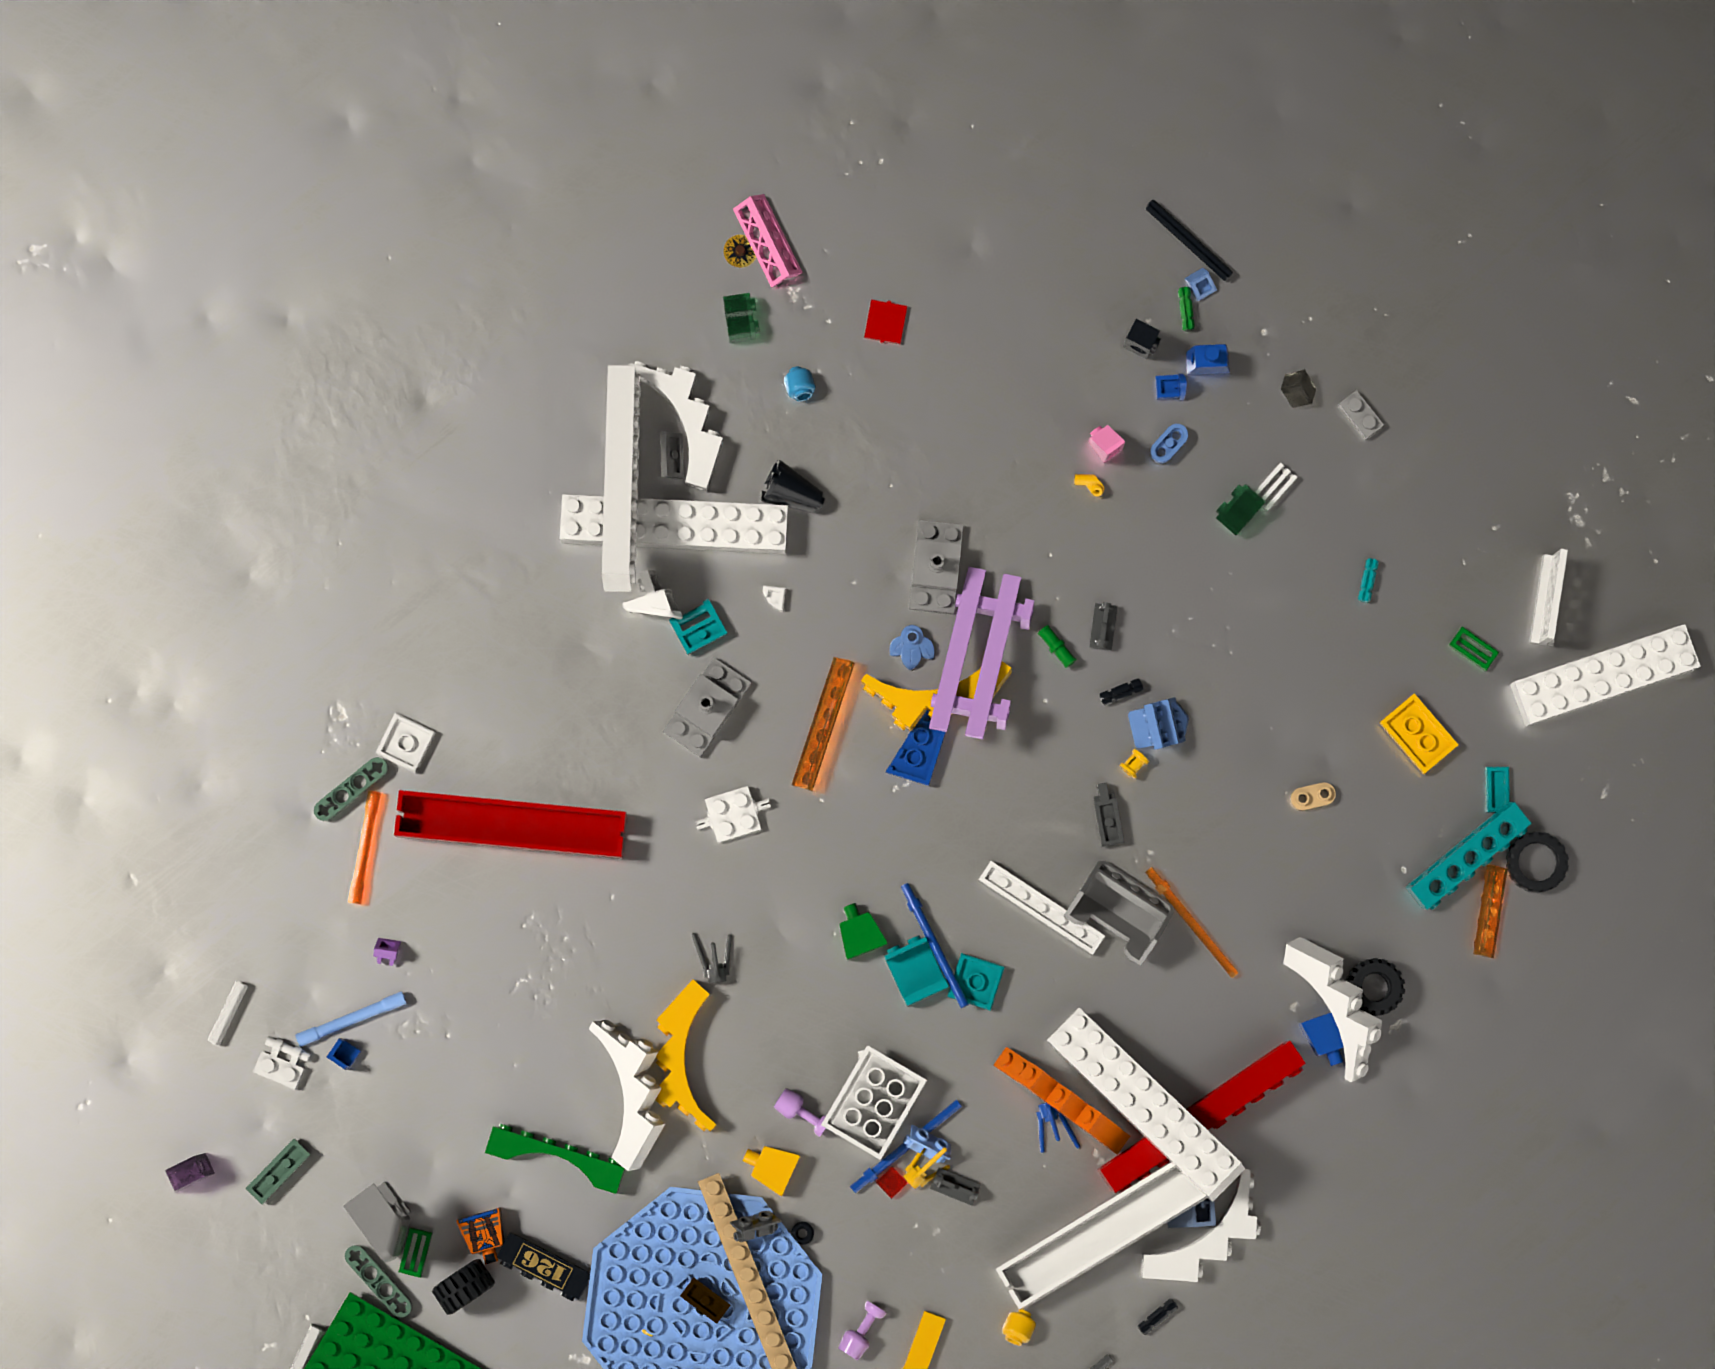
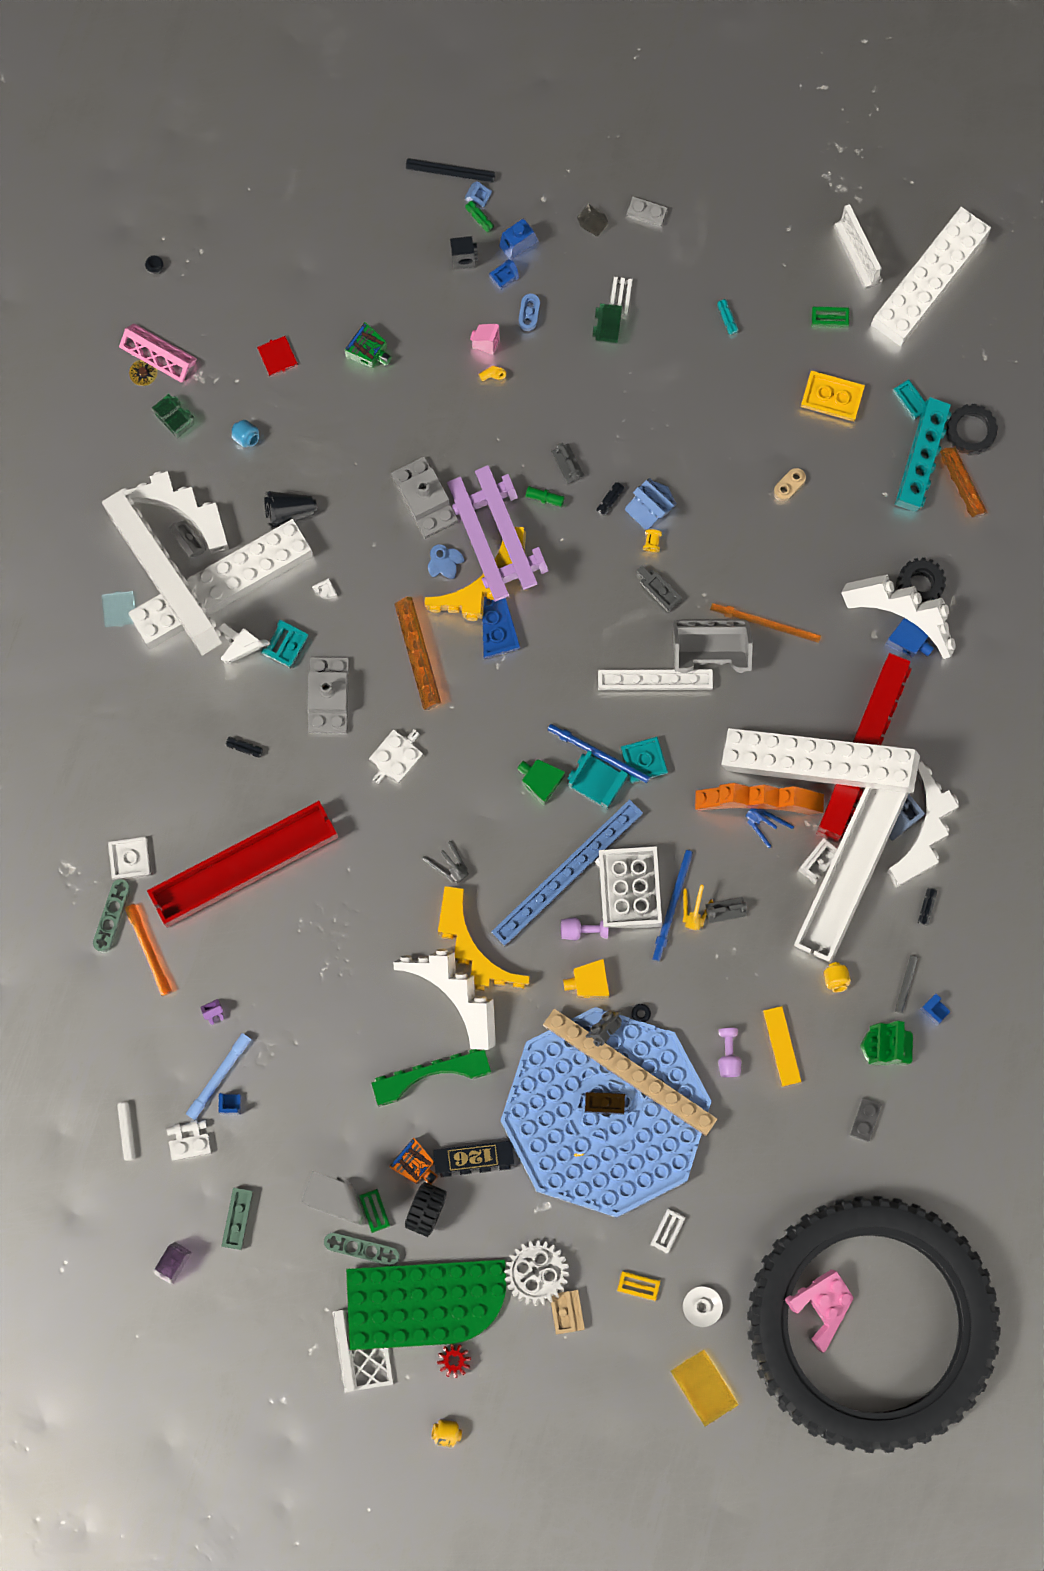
camera: 30 degrees left, 5 degrees down
clear red plate [876,1167,908,1199] -> none
light blue hinge [903,1124,951,1163] -> none
none -> clear light blue piece [102,591,135,628]
none -> black plate [145,255,164,274]
none -> black axle [226,737,263,758]
none -> torso [345,322,392,368]
none -> medium blue plate [491,799,643,947]
none -> white hinge [798,838,837,883]

